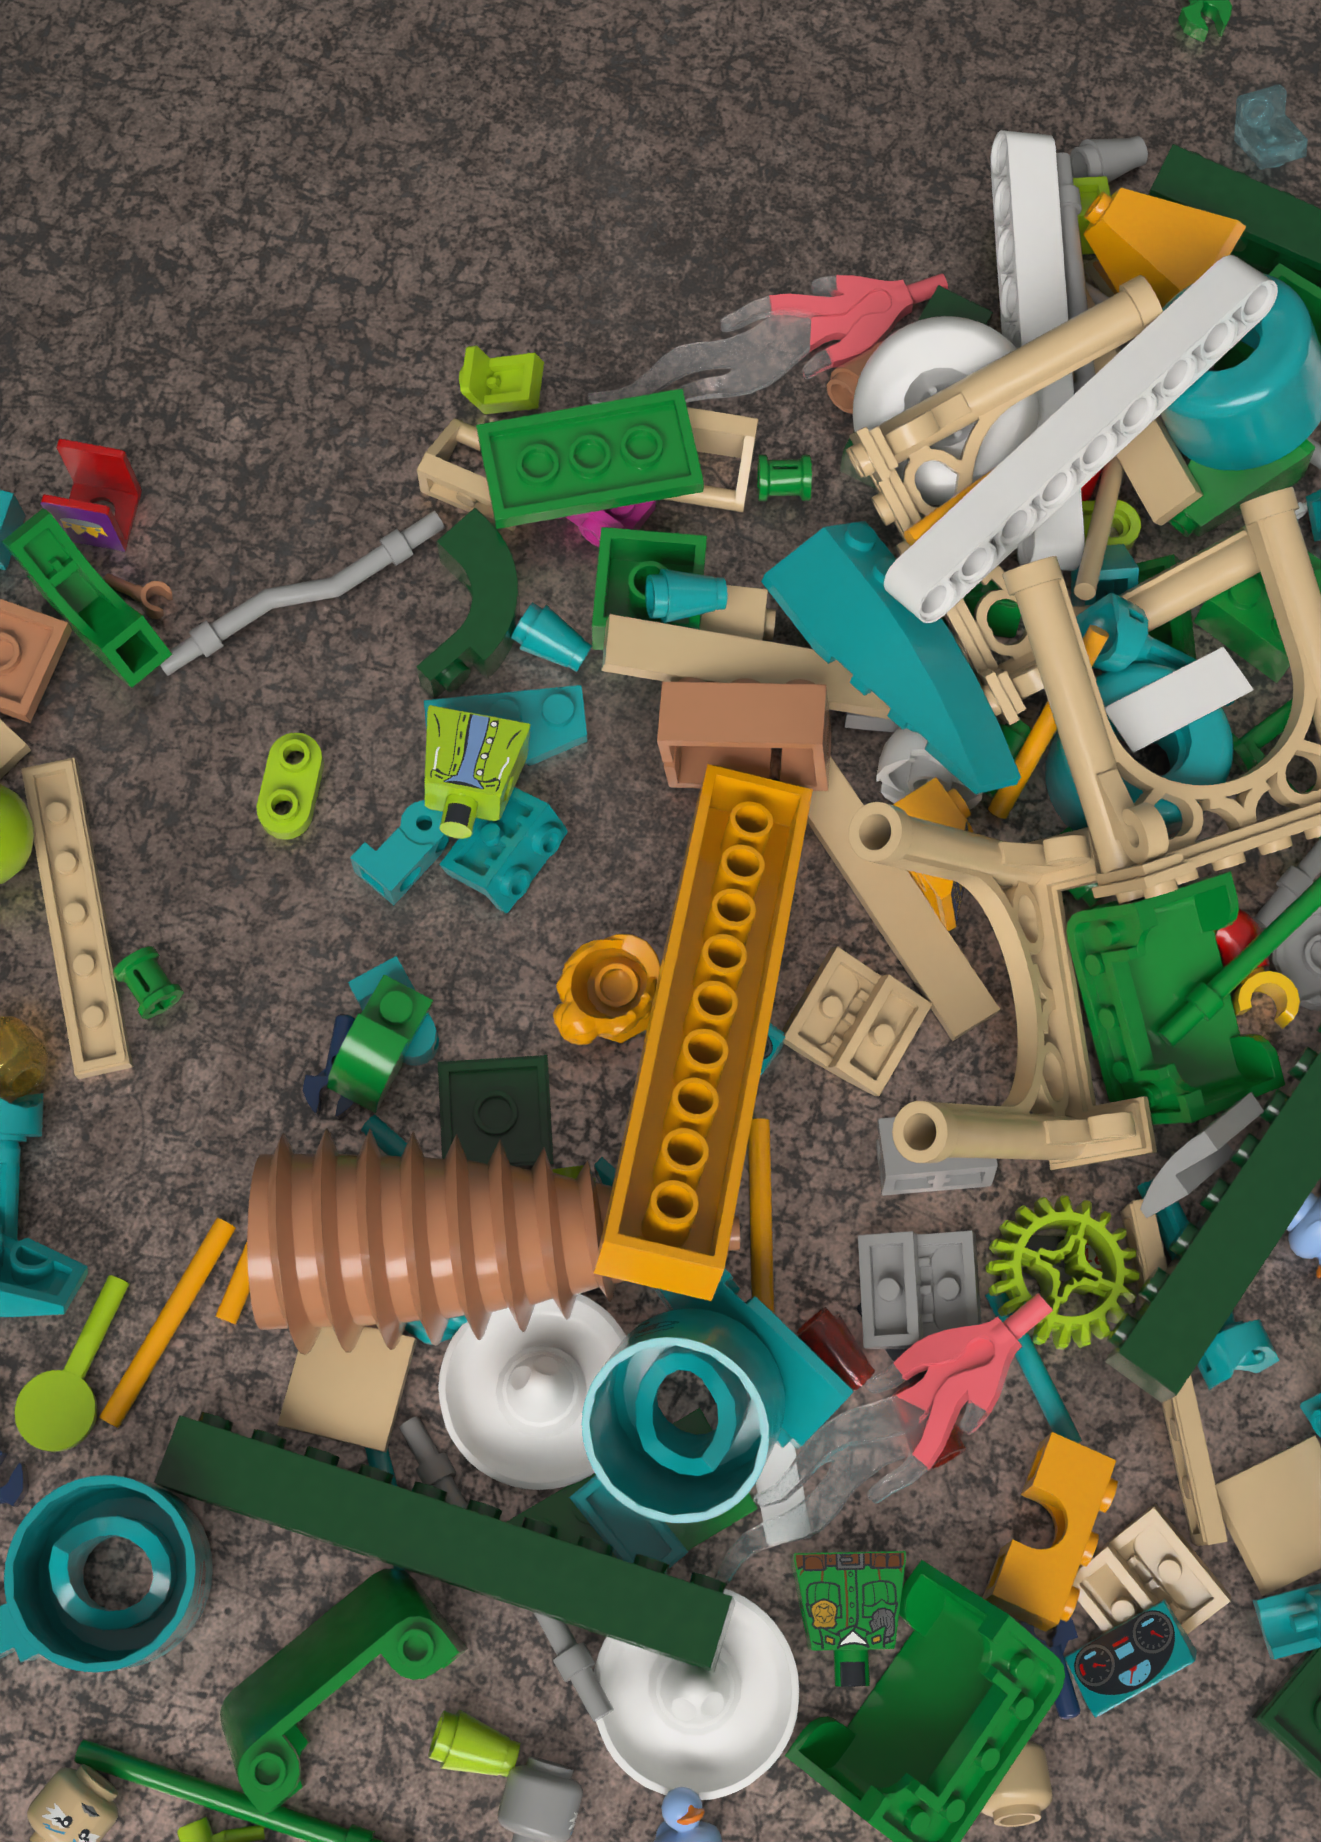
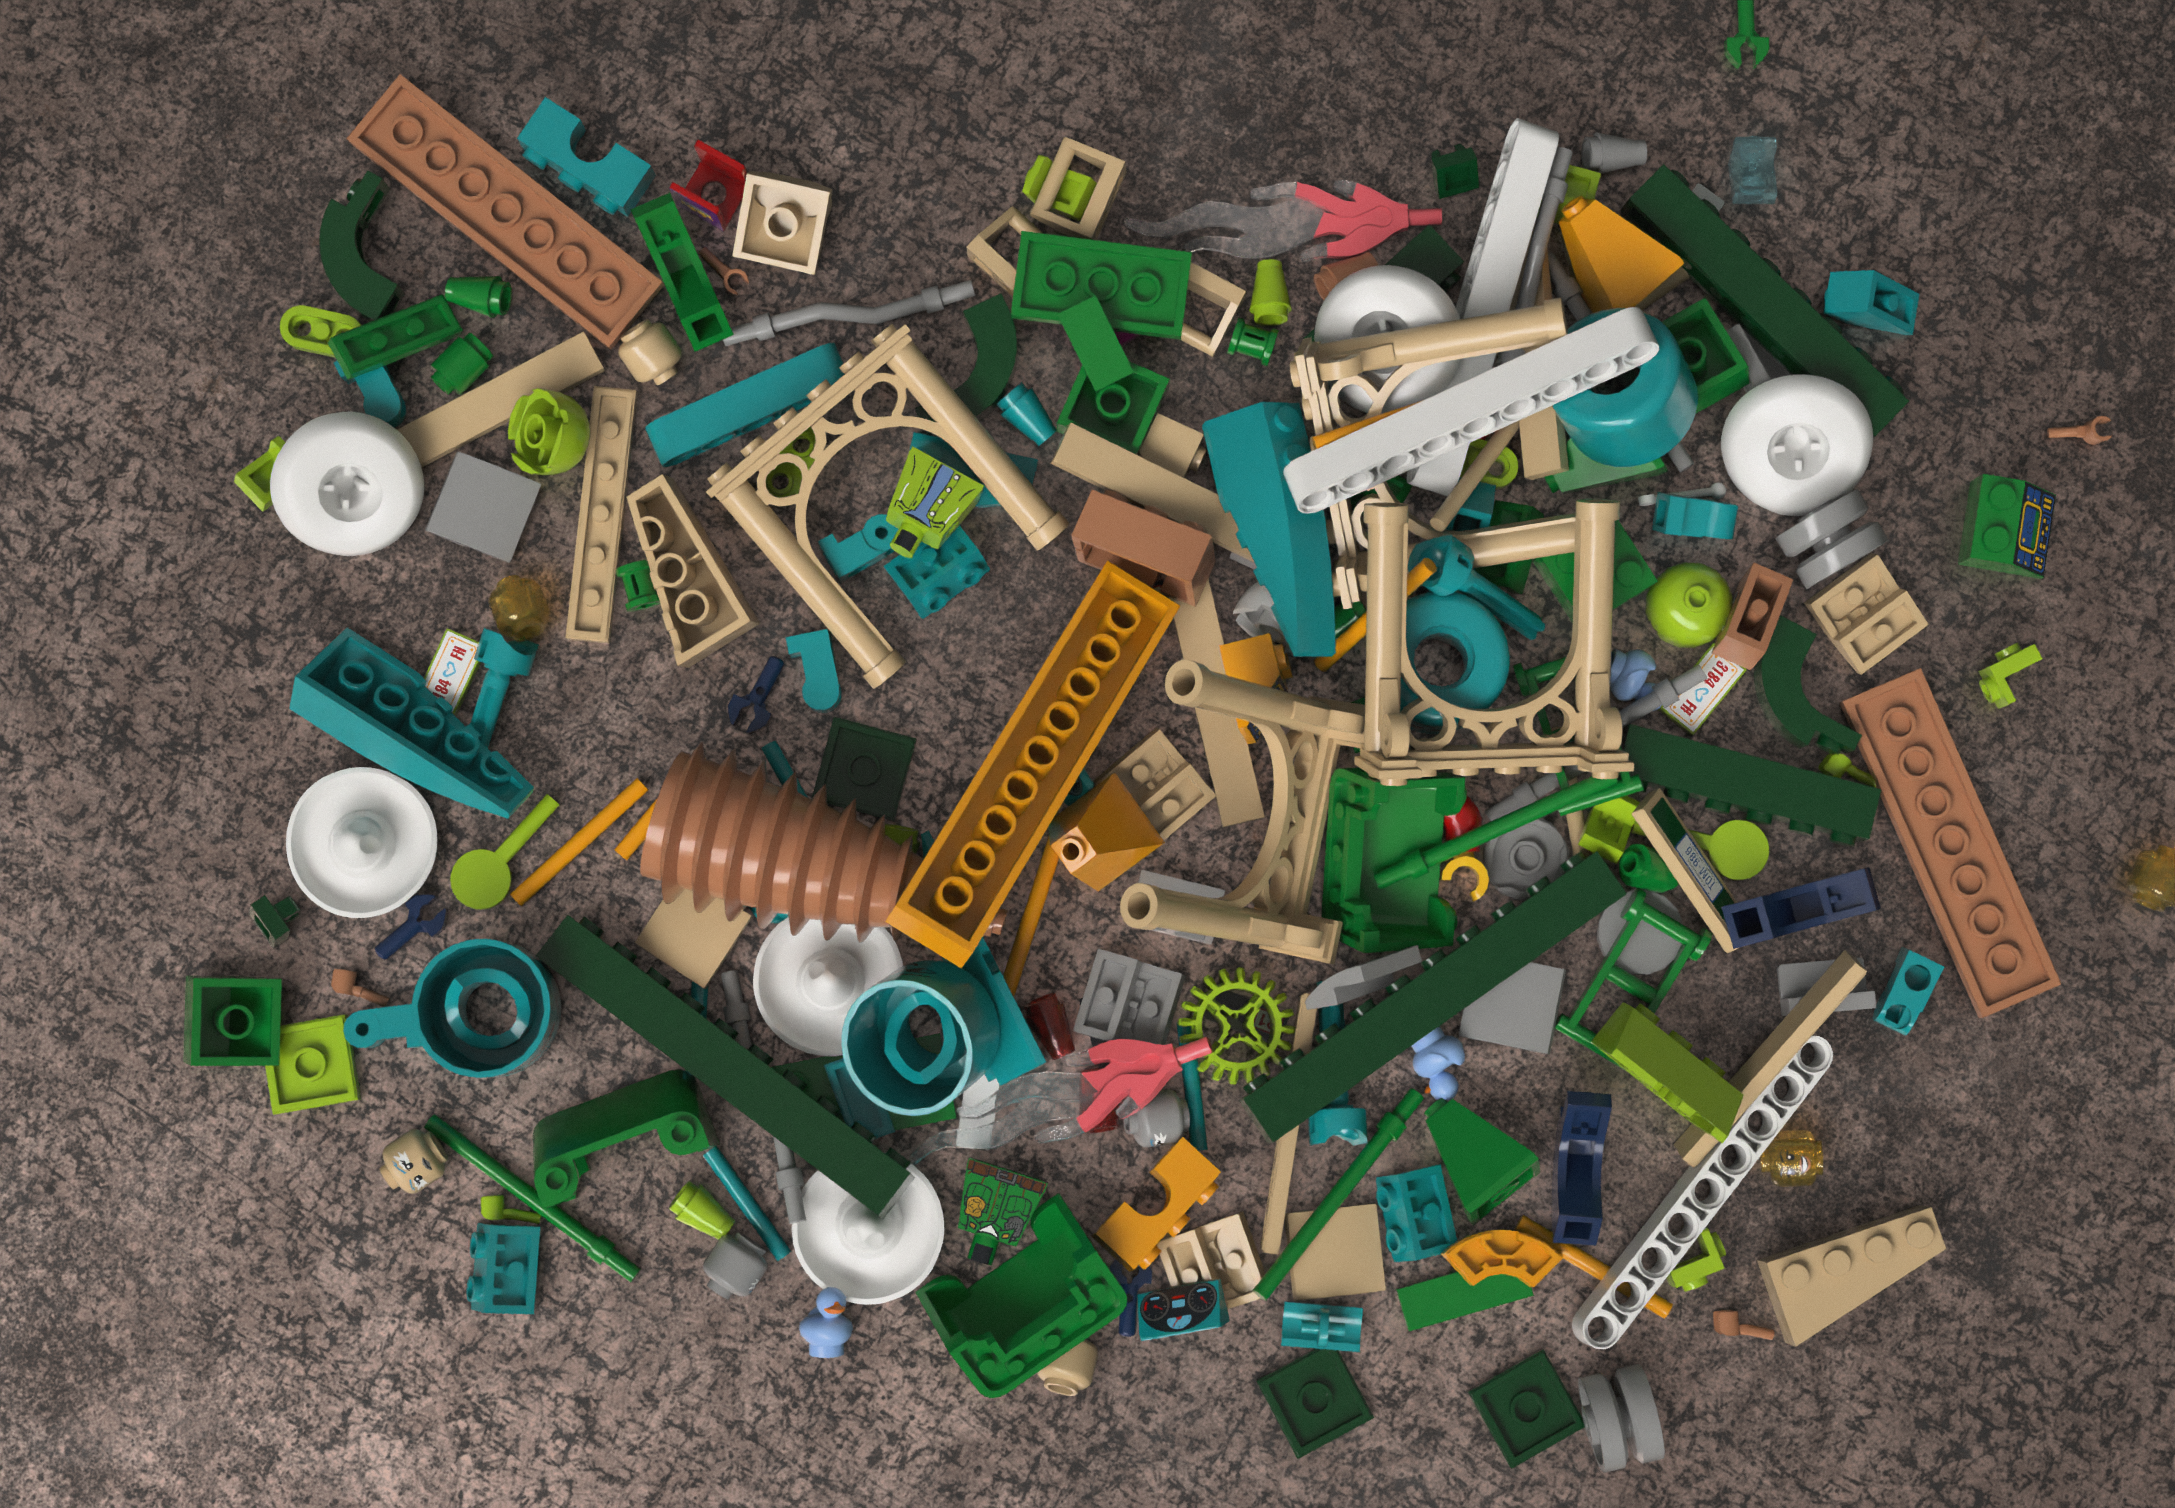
camera: 20 degrees right, 10 degrees up
green brick [327,975,433,1113] -> none
light orange piece [553,934,661,1045] -> none
teal cone [645,569,728,623] -> none
white sticker [1104,647,1254,753] -> none
none -> tan head [618,319,682,385]
none -> tan wedge [626,474,761,668]
none -> teal beam [645,343,844,468]
none -> teal bar [703,1146,792,1261]
none -> tan arch [706,324,1070,689]
none -> tan slope [732,171,833,275]
none -> tan tile [1030,137,1127,240]
none -> light orange slope [1049,773,1165,891]
none -> green tile [1057,295,1134,392]
none -> light grey head [1123,1088,1190,1148]
none -> lime cone [1249,259,1292,326]
none -> green bar [1253,1088,1424,1301]
none -> dark green tile [1431,144,1479,199]

